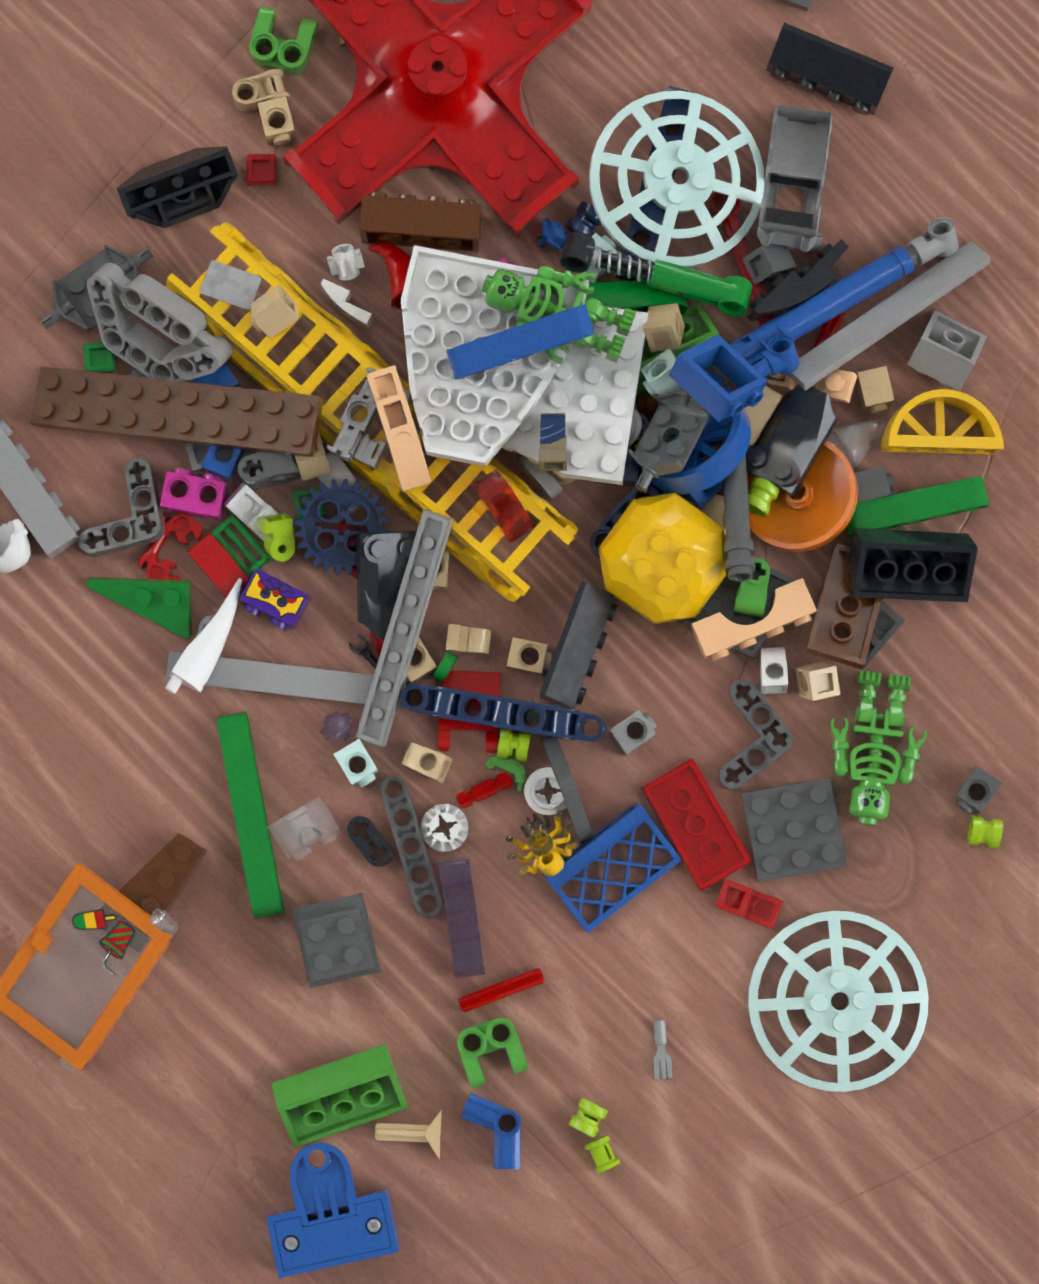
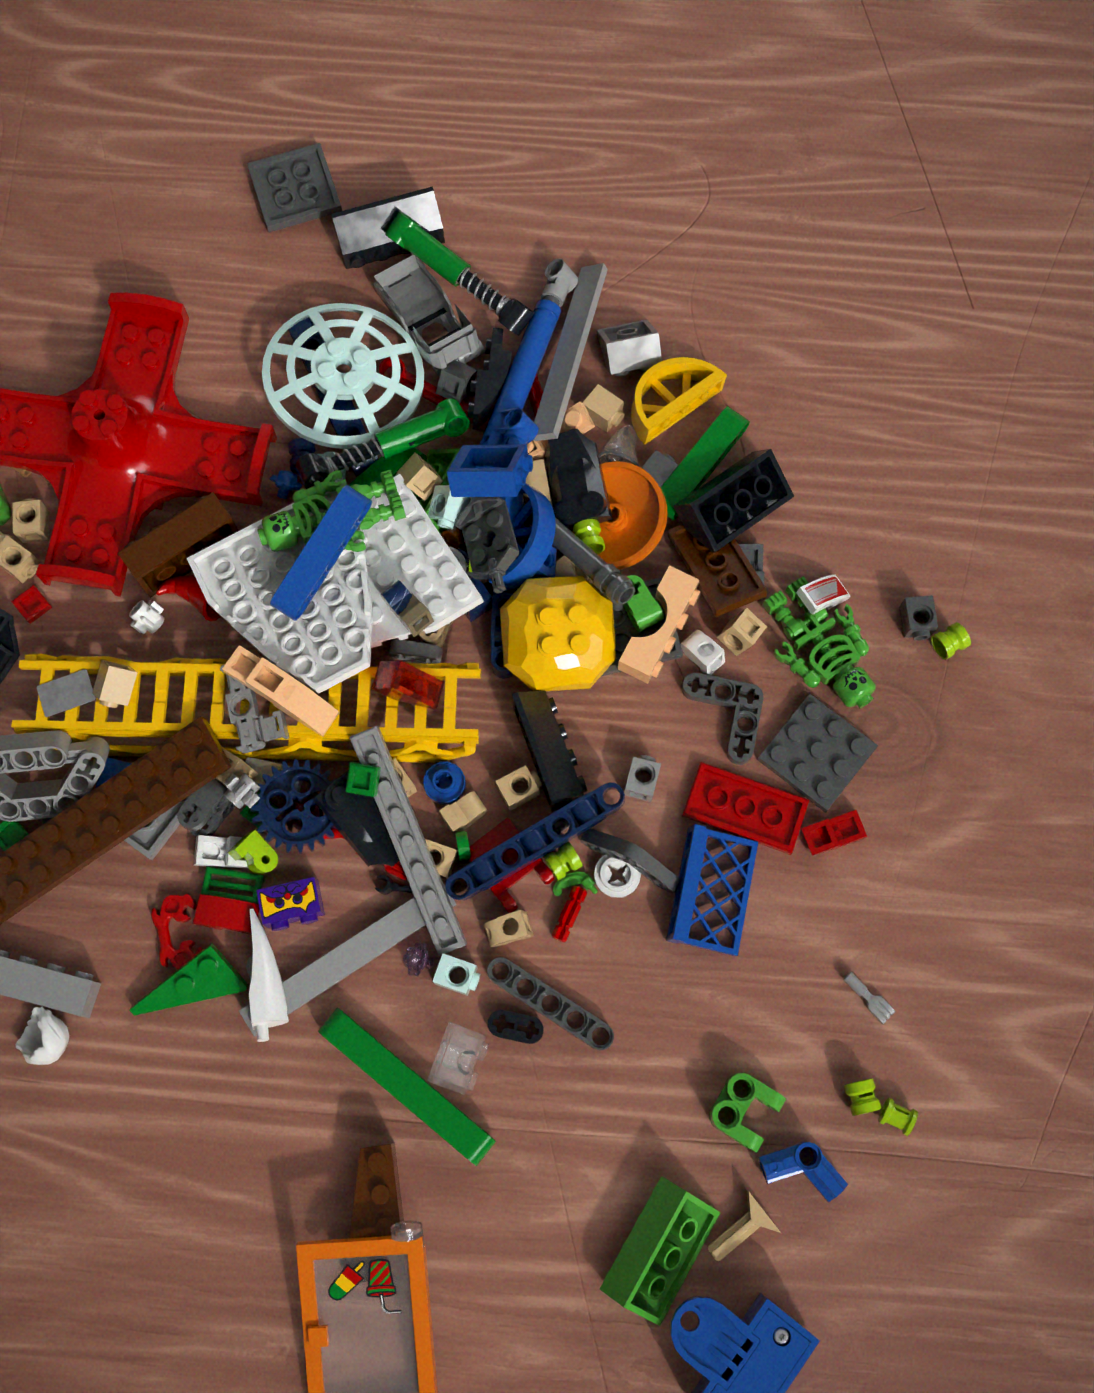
camera: 40 degrees left, 10 degrees down
dark grey beam [79,457,165,557] -> none
dark pink brick [160,468,228,521] -> none
blue brick [202,446,245,482] -> none
dark grey piece [292,893,382,988] -> none
white slope [321,279,373,330] -> none
white gear [421,804,469,852] -> none
clear purple beam [438,858,485,979] -> none
red axle [458,968,545,1013] -> none
animal [505,810,577,877] -> none
light aqua dish [748,911,929,1092] -> none
none -> tan brick [12,498,49,543]
none -> light grey gear [224,773,261,809]
none -> green tile [346,762,381,797]
none -> piece [385,211,535,336]
none -> blue plate [423,761,466,805]
none -> slope [796,575,851,615]

